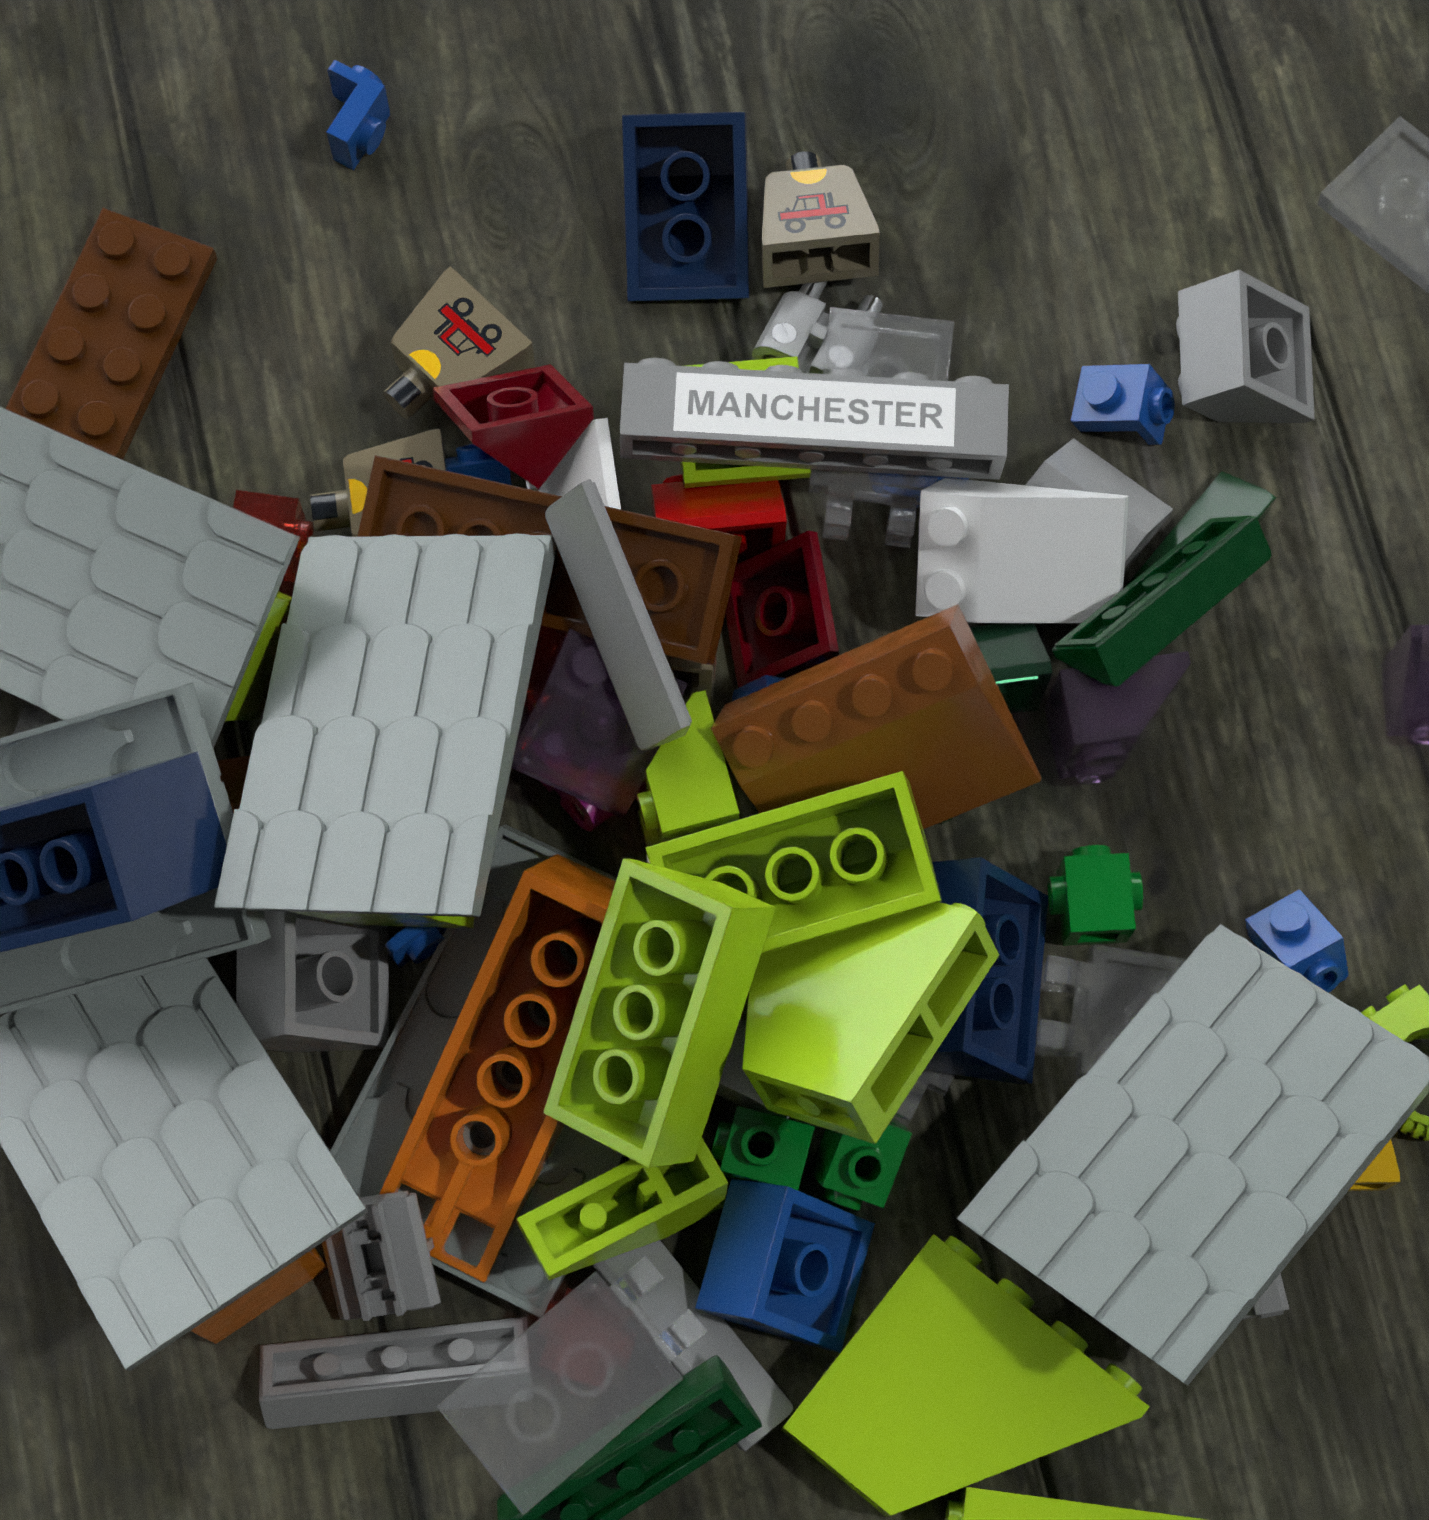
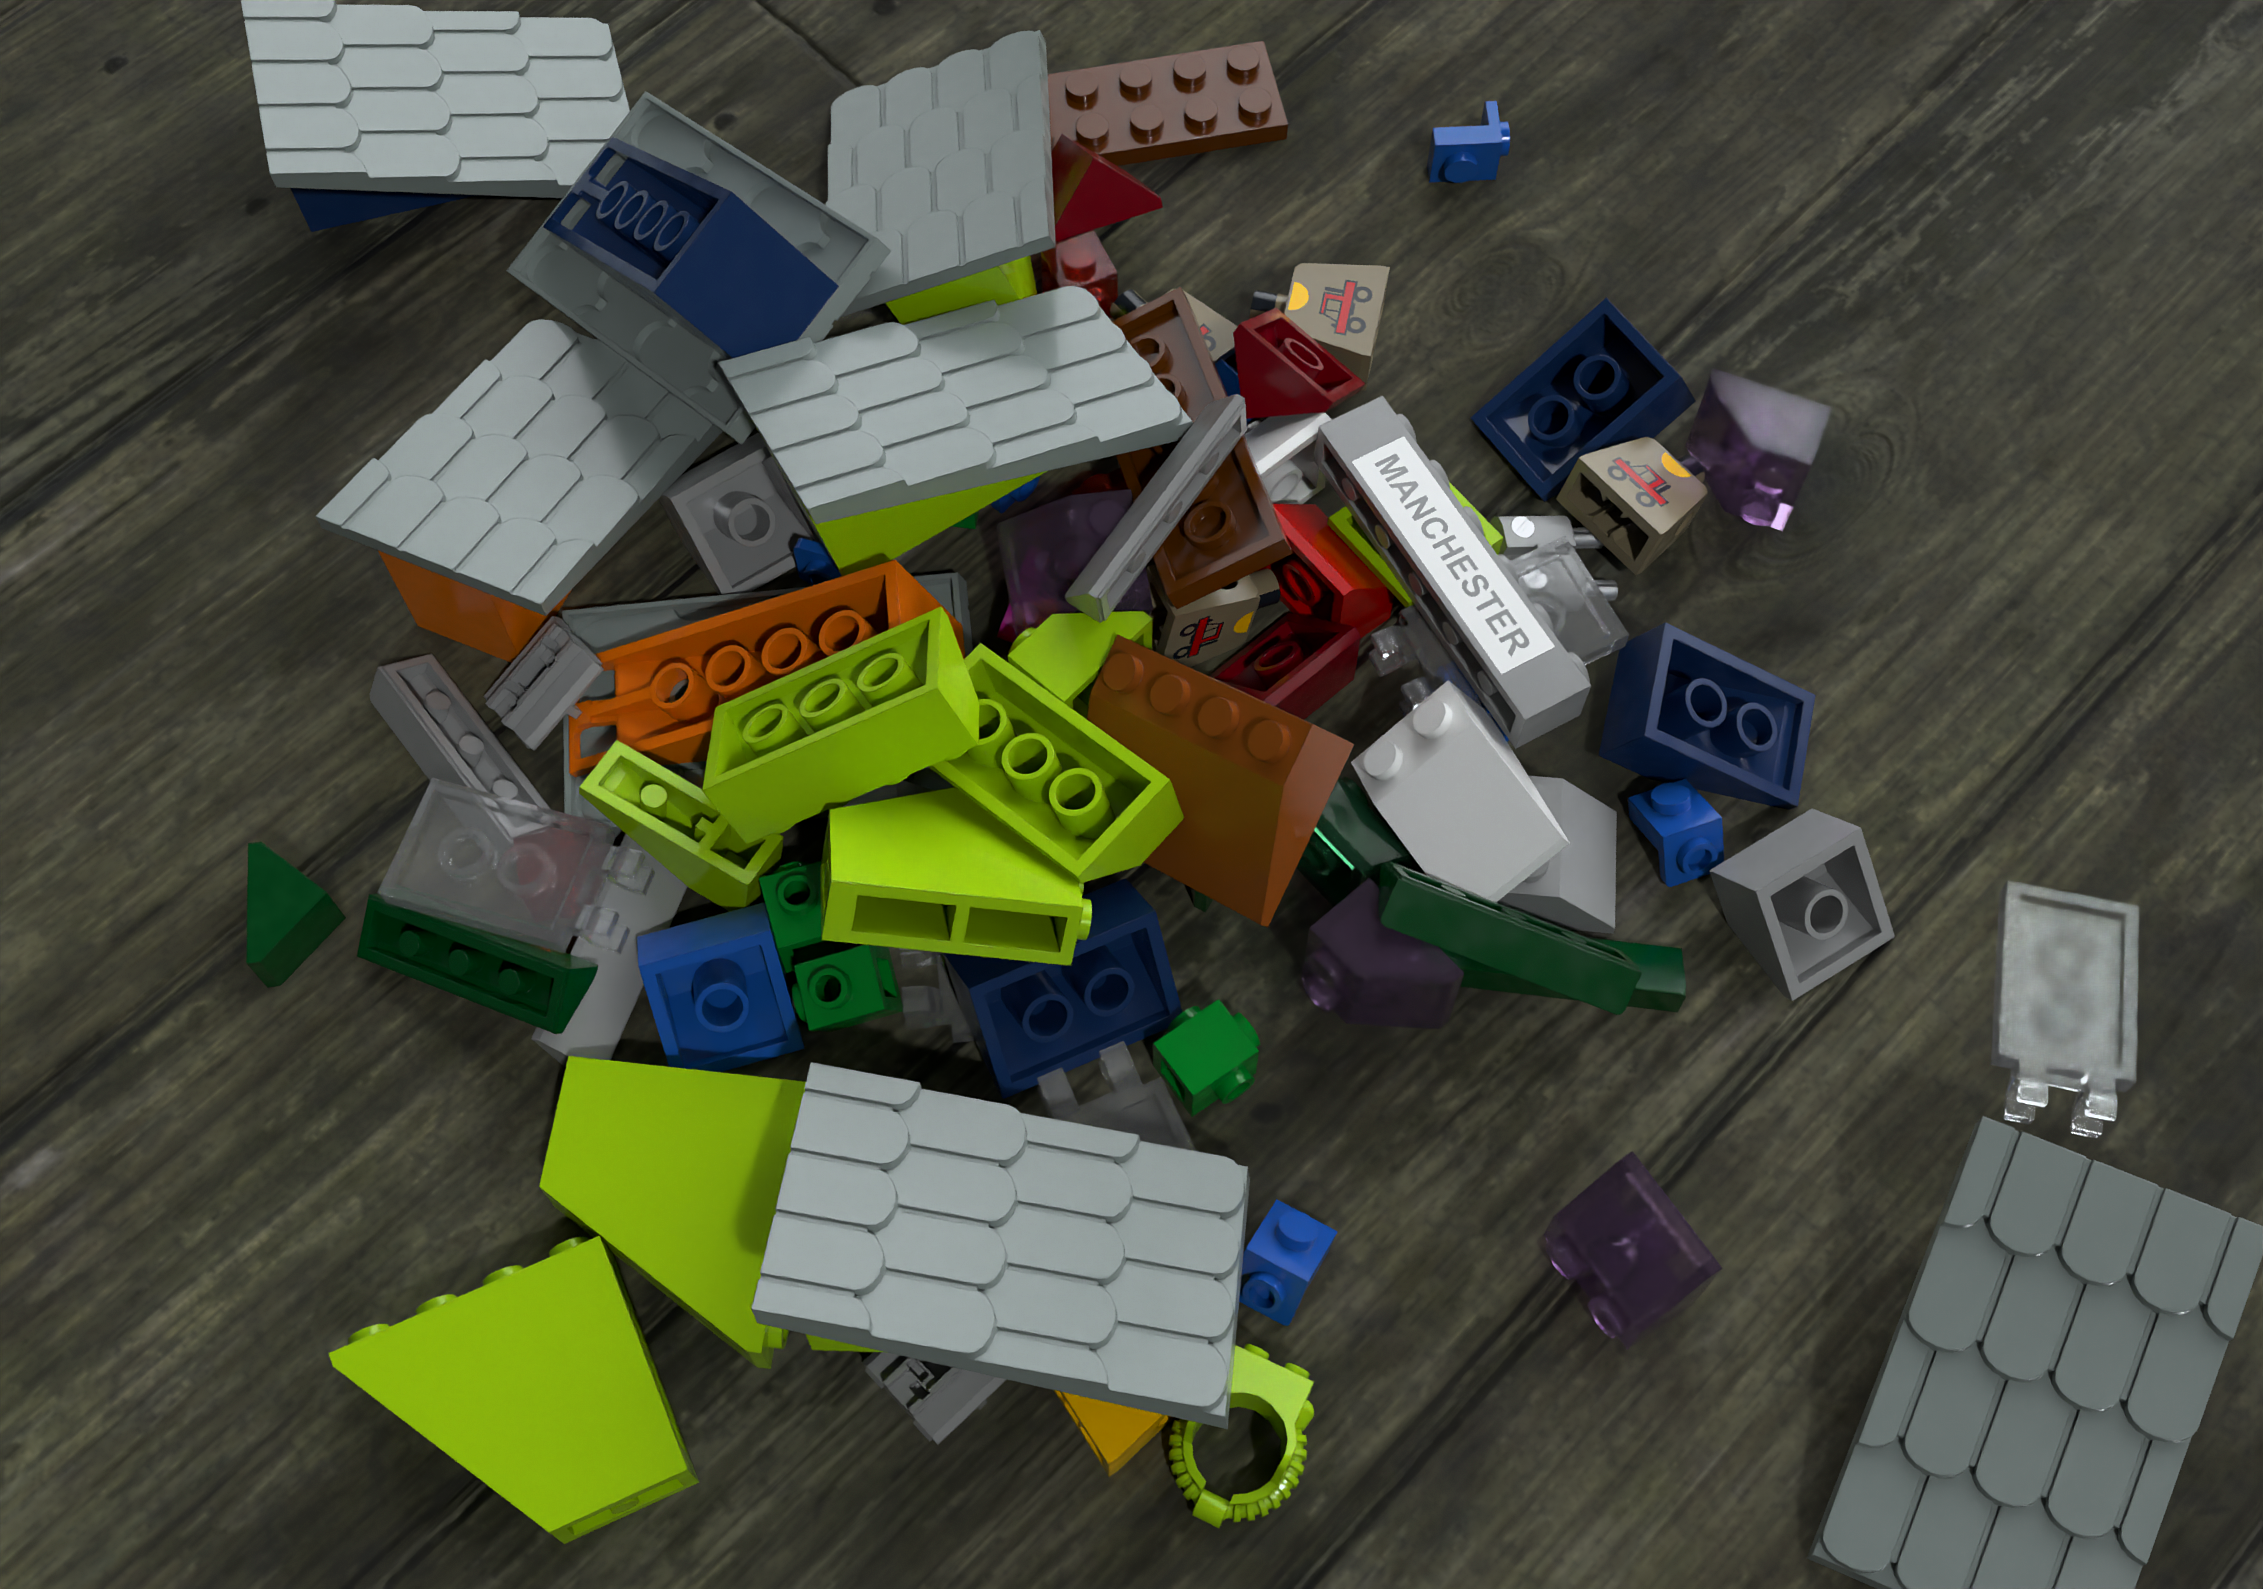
camera: 60 degrees right, 10 degrees down
none -> dark red slope [1051,134,1163,241]
none -> dark blue slope [1599,622,1816,810]
none -> clear purple slope [1686,368,1832,531]

